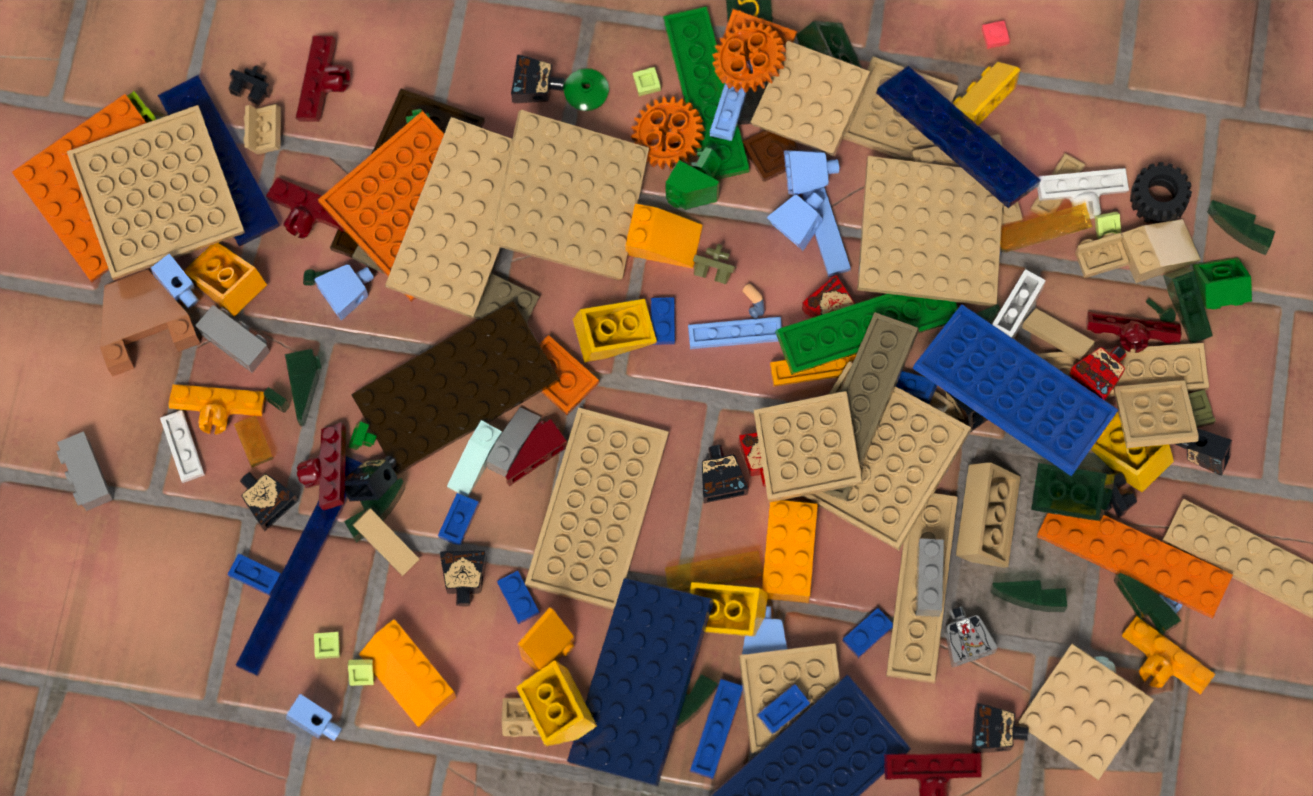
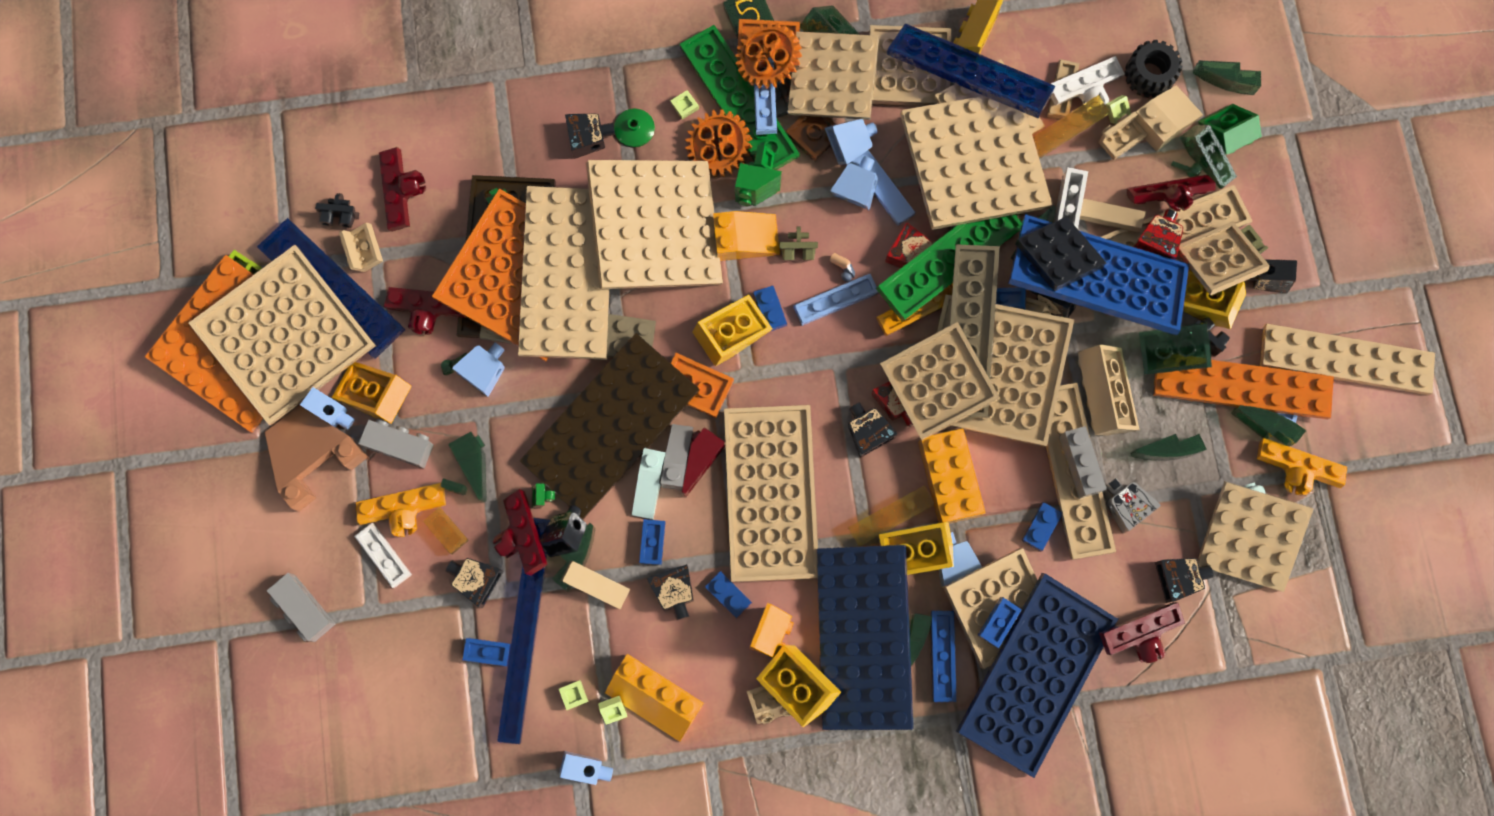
camera: 20 degrees left, 5 degrees up
none -> black plate [1015,216,1106,292]

